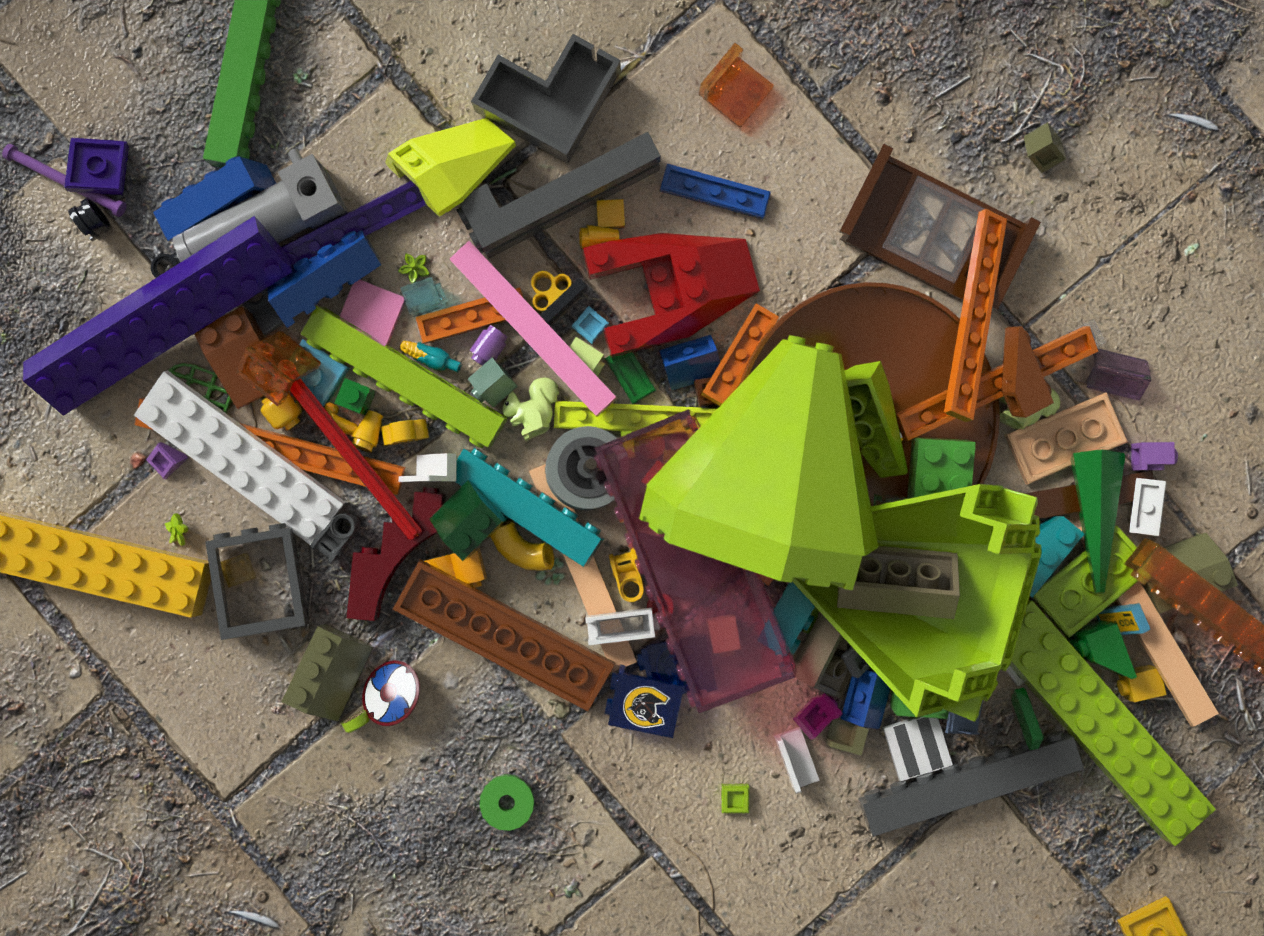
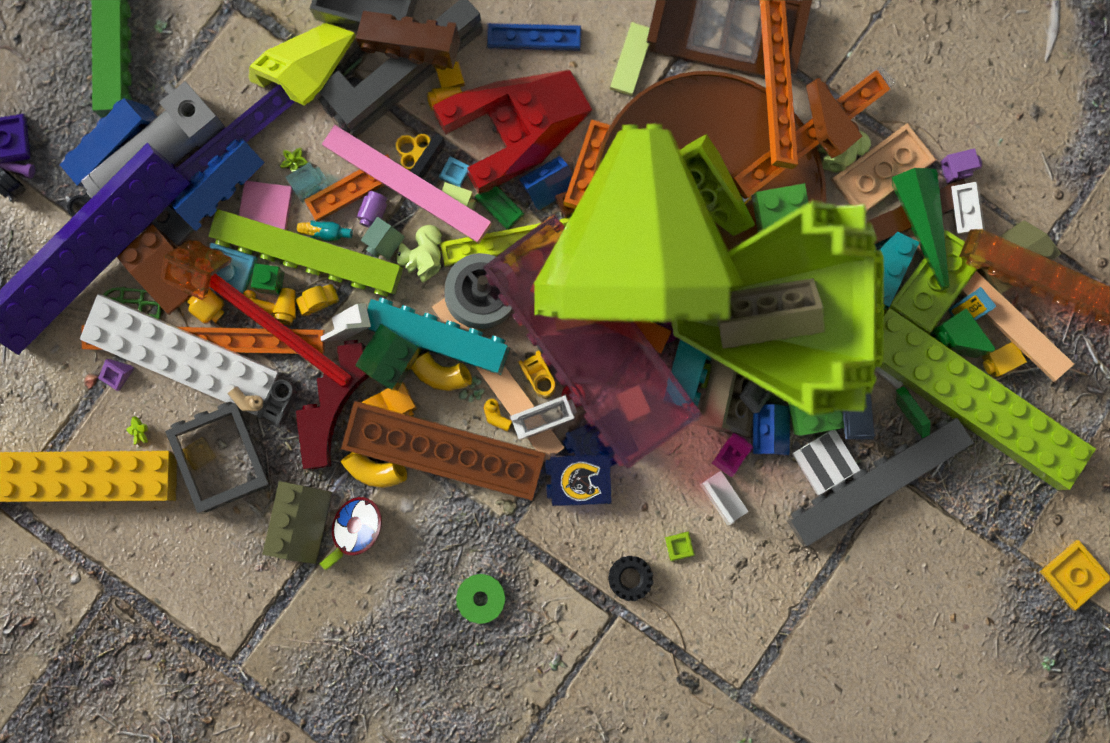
camera: 10 degrees left, 5 degrees down
olive panel [825,718,869,756] -> none
clear purple panel [1086,348,1151,401] -> none
none -> tan arm [227,386,263,411]
none -> yellow cylinder [340,452,407,488]
none -> reddish brown wedge [356,11,460,70]
none -> yellow arm [484,399,512,432]
none -> black tyre [608,556,653,601]
none -> yellowish green tile [610,22,650,96]

